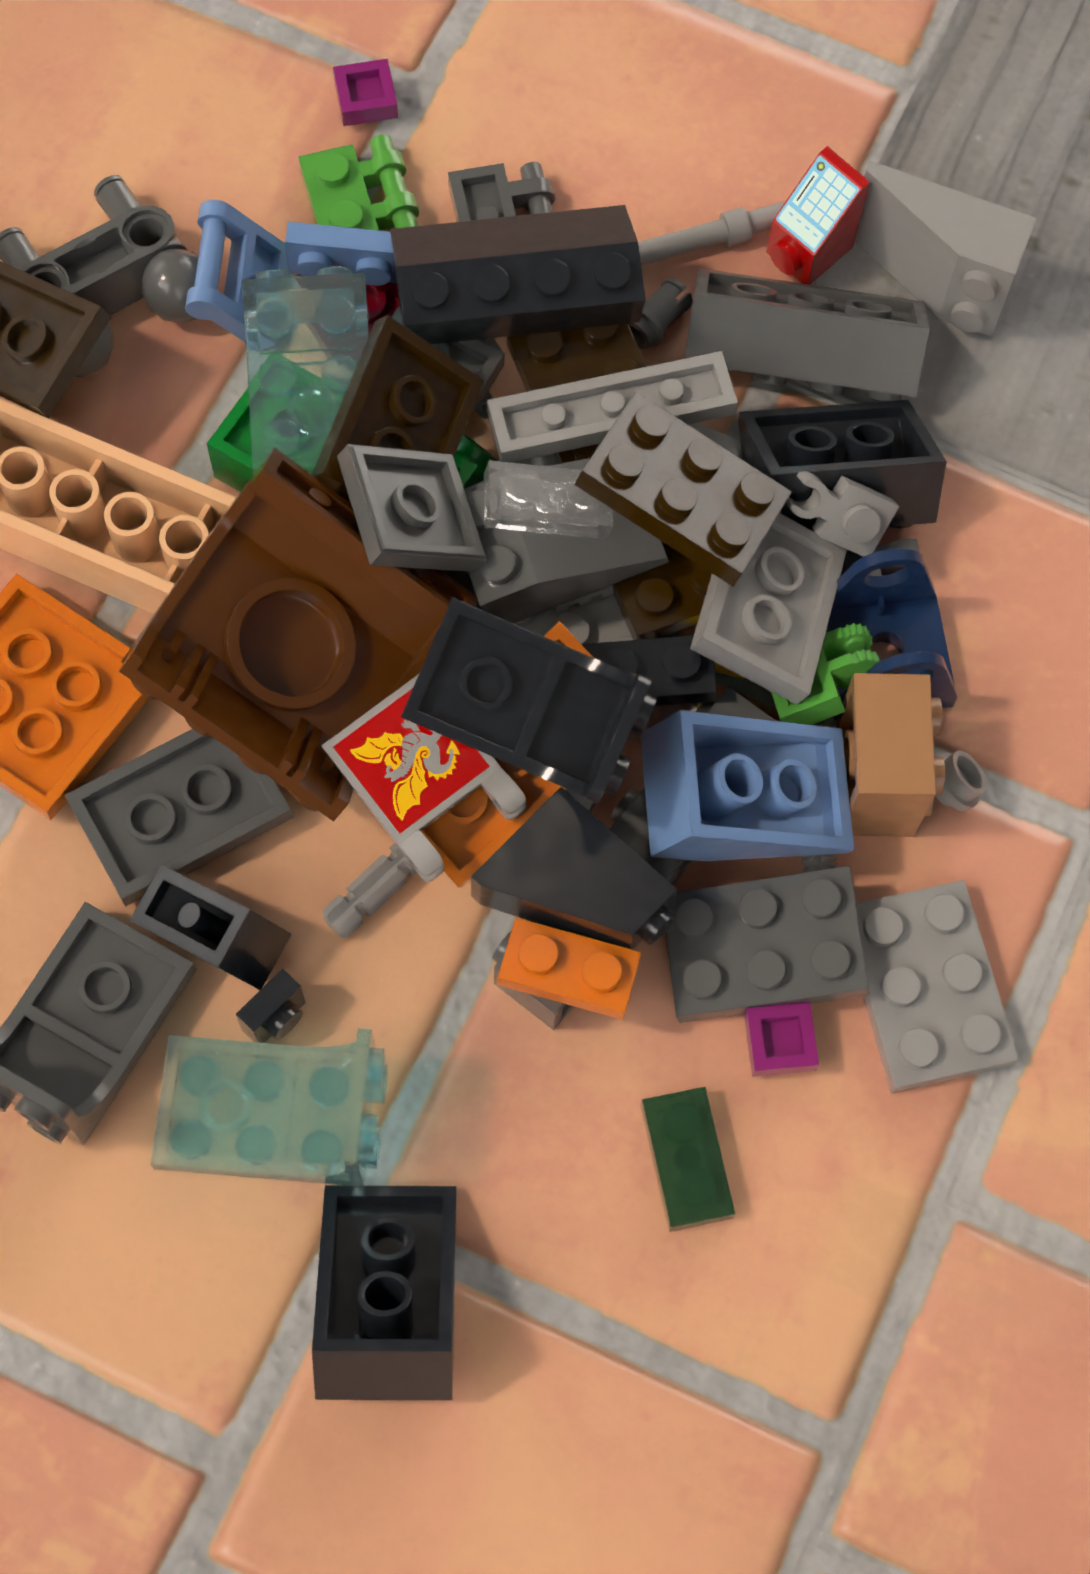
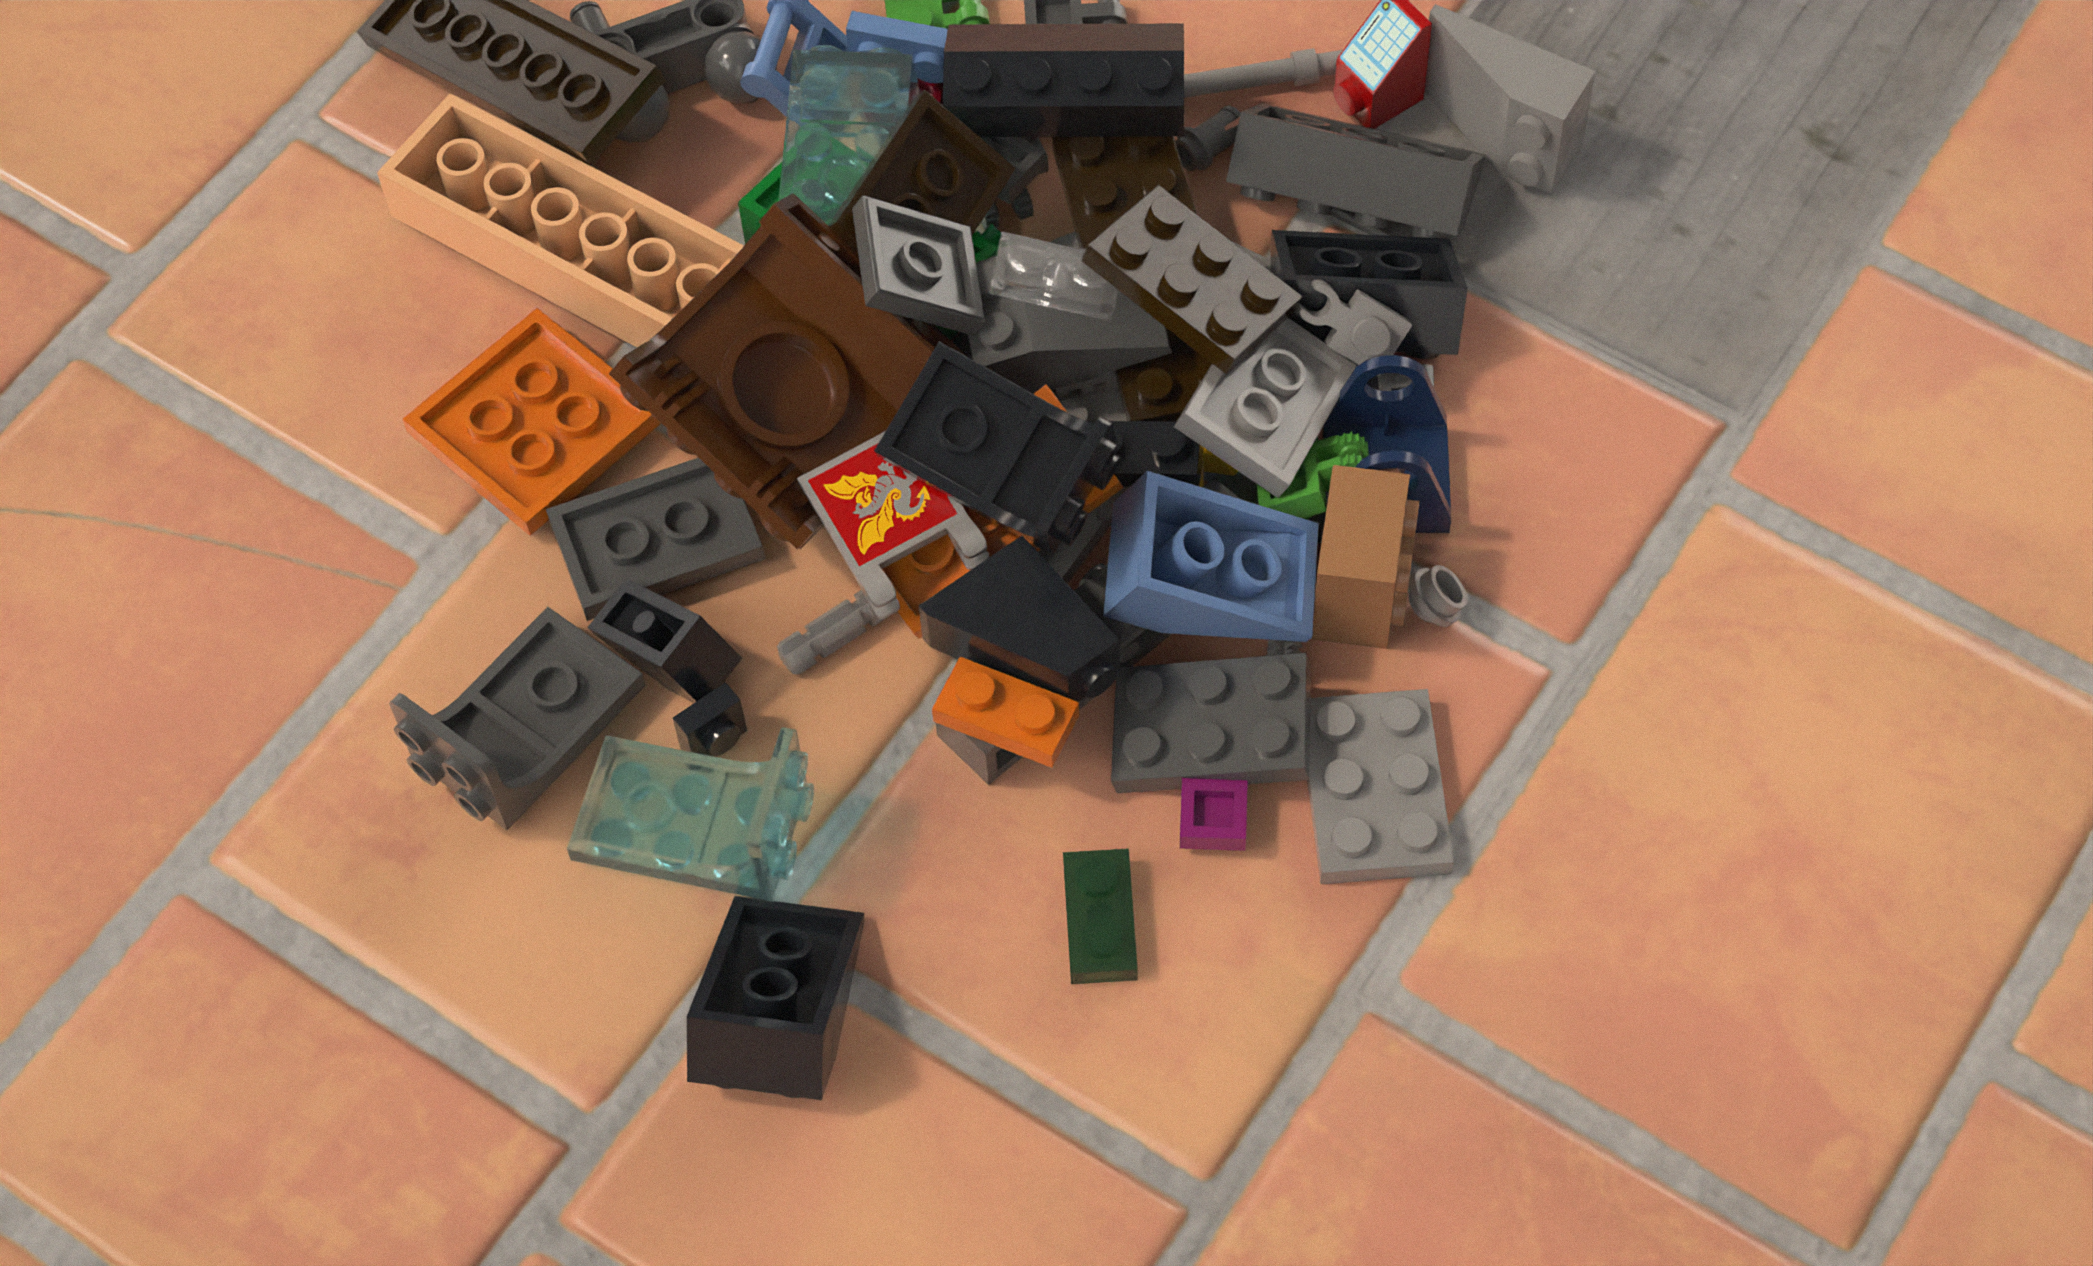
camera: 15 degrees right, 10 degrees down
light grey plate [487,351,738,464] -> none

